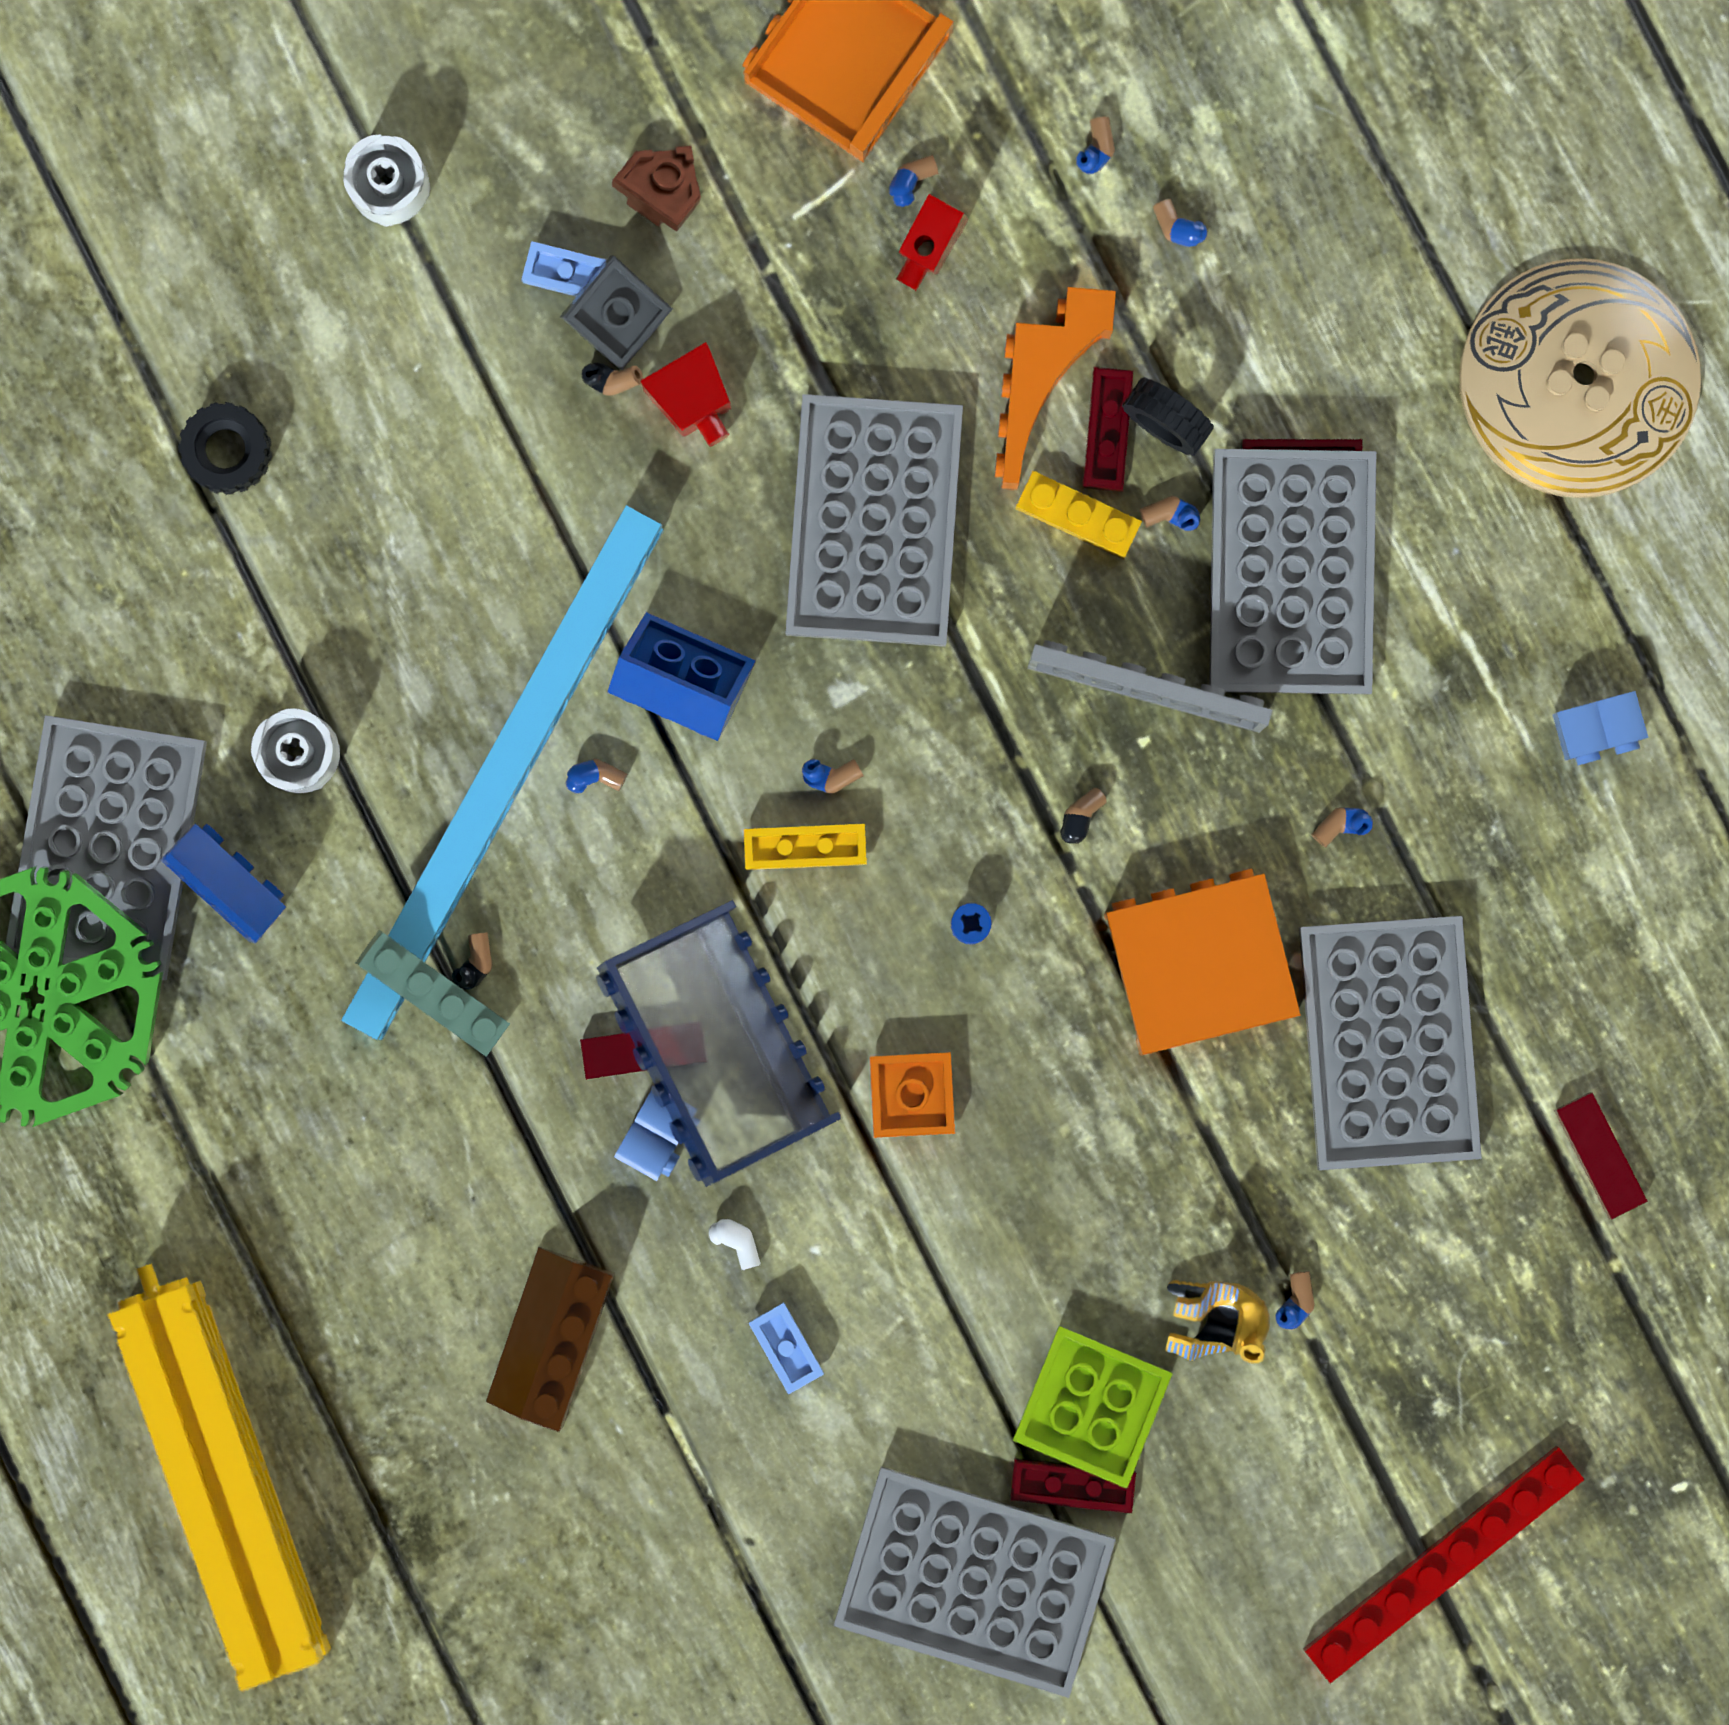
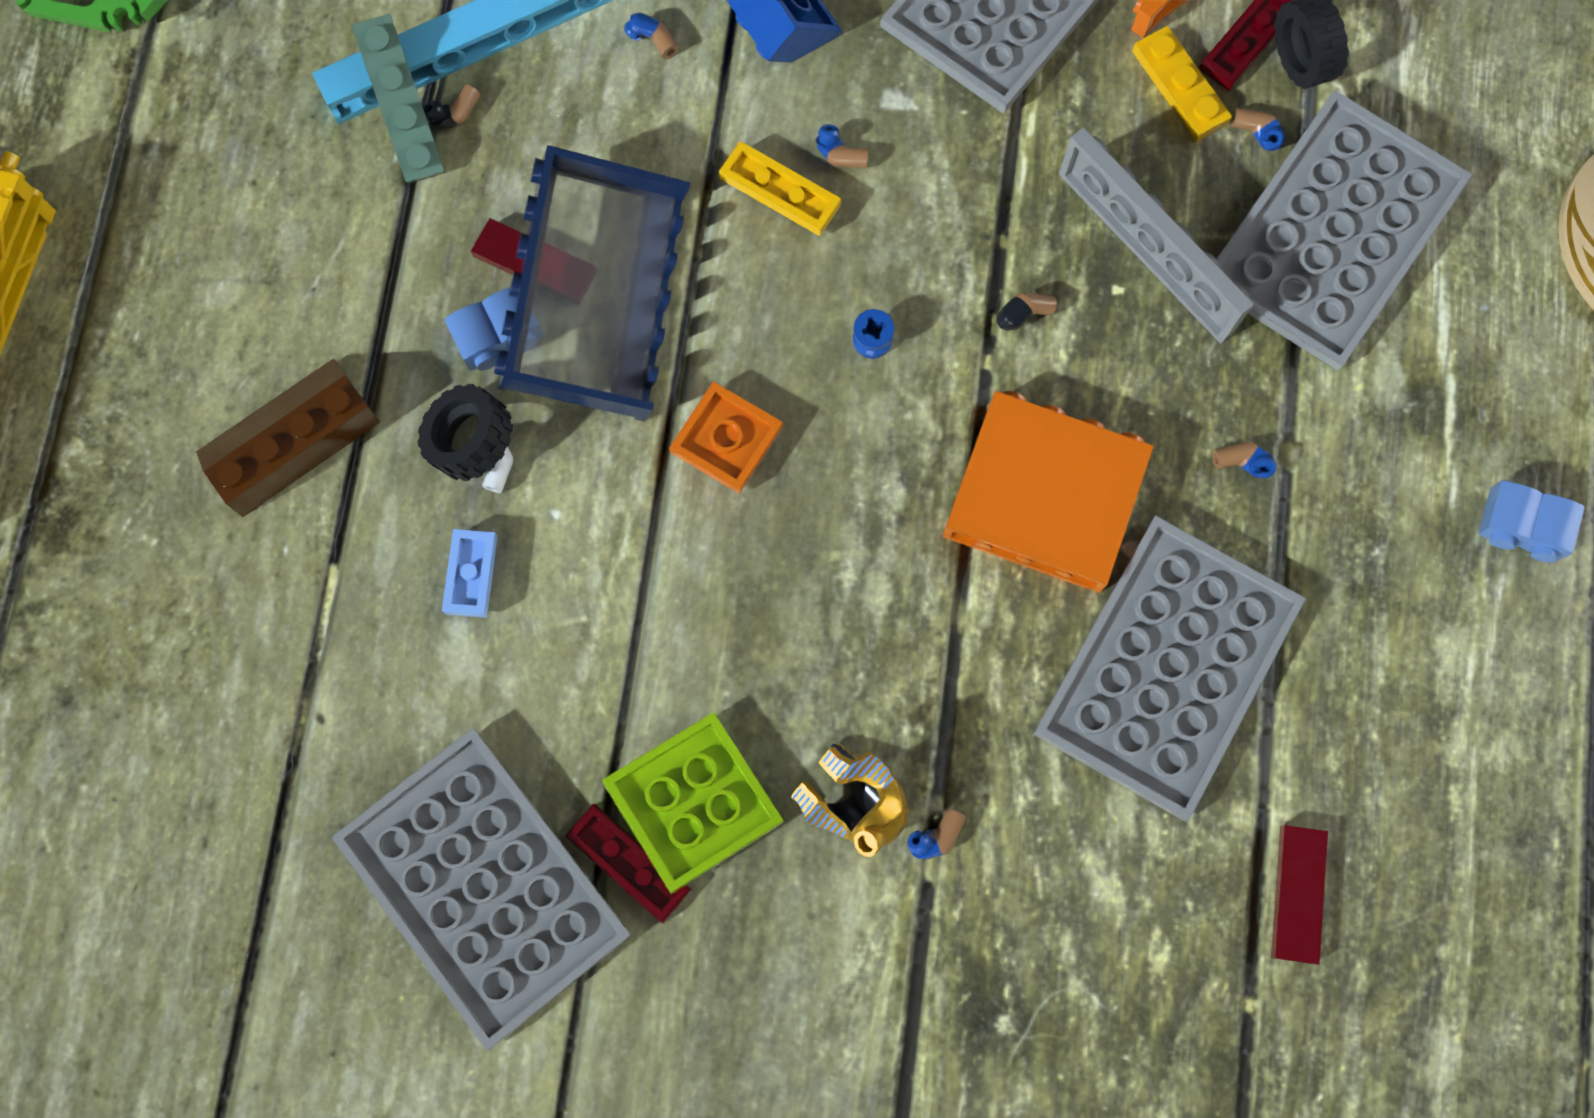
camera: 35 degrees right, 10 degrees down
none -> black tyre [417,384,513,481]

